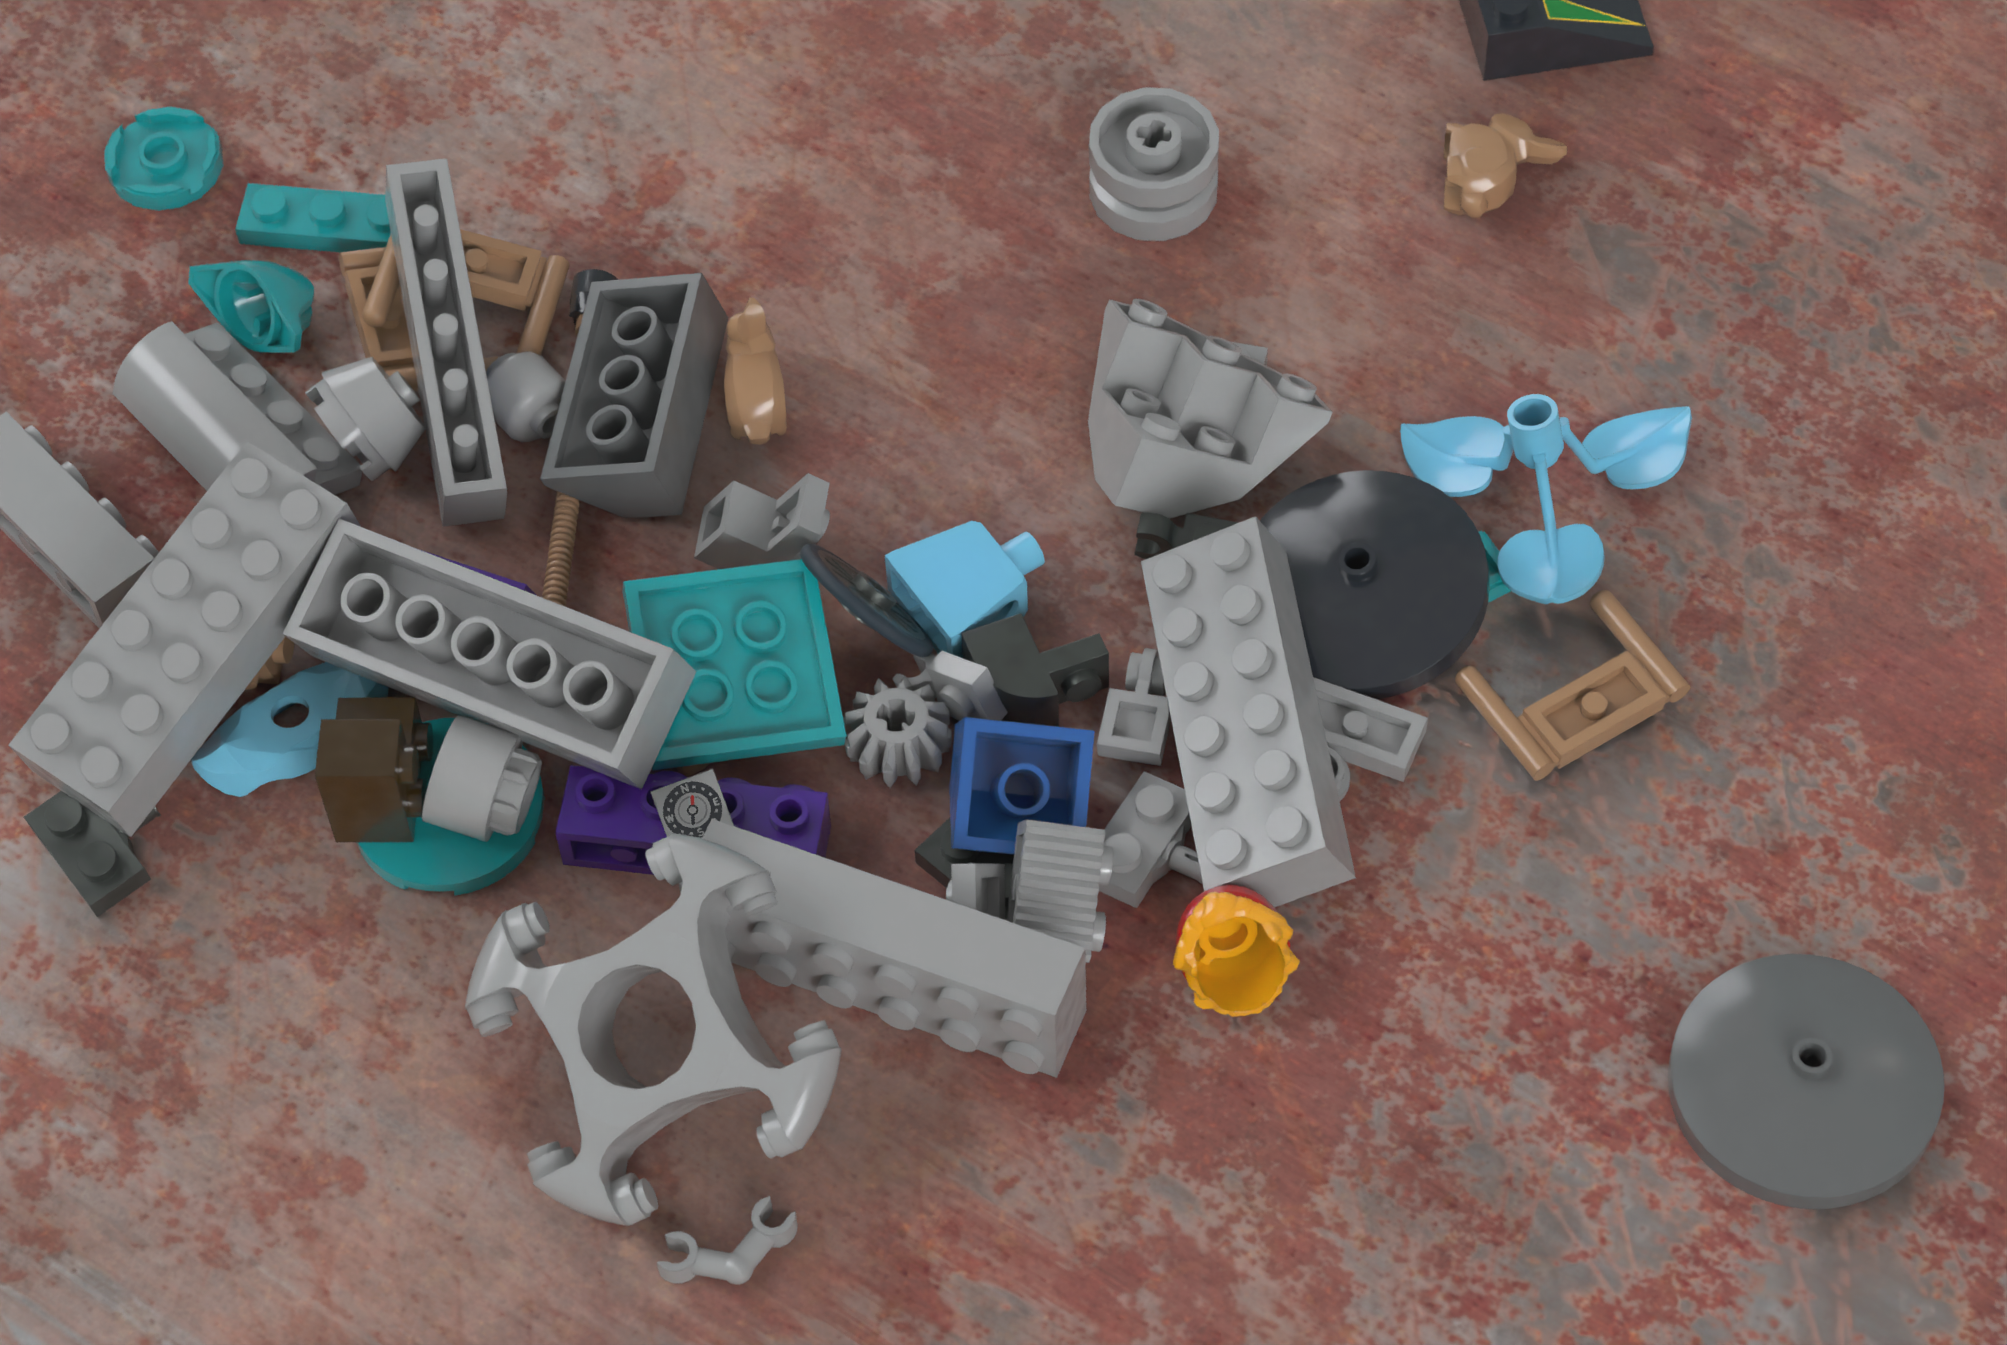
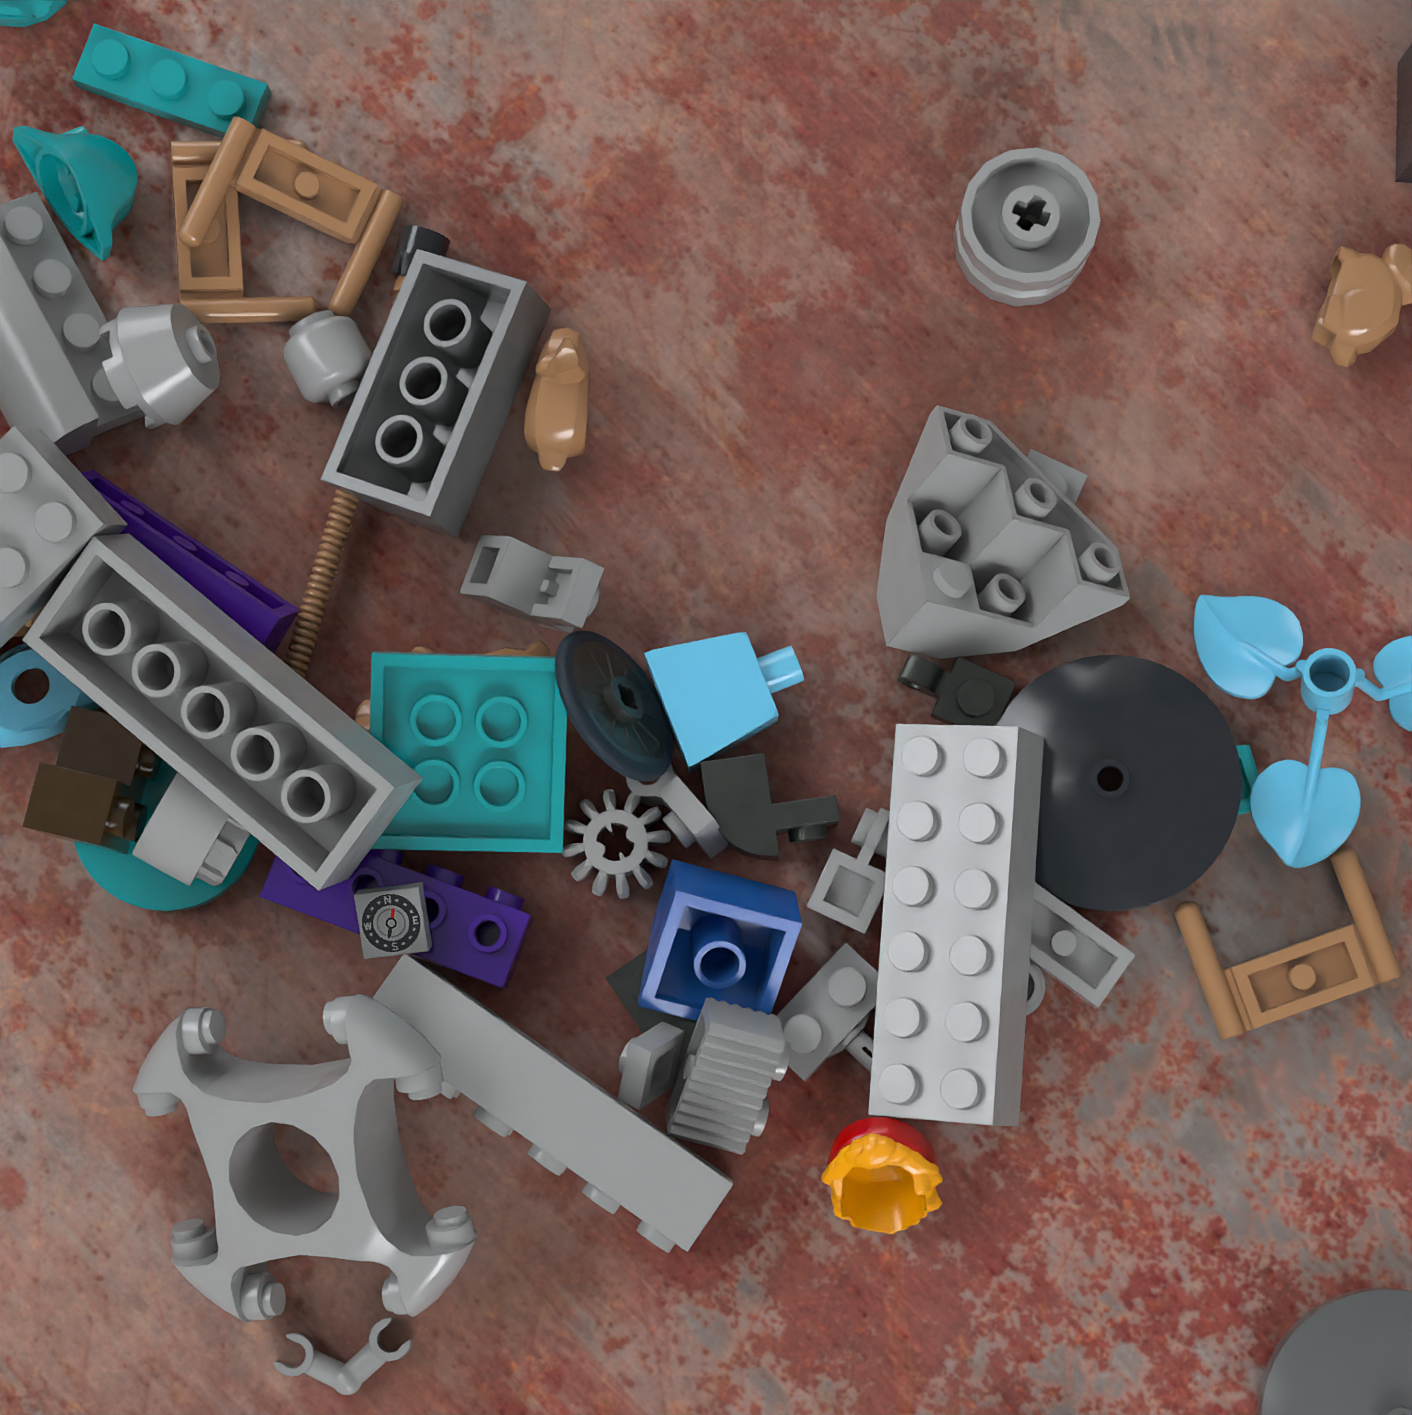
camera: 10 degrees right, 25 degrees up
light grey brick [385,158,507,527] -> none

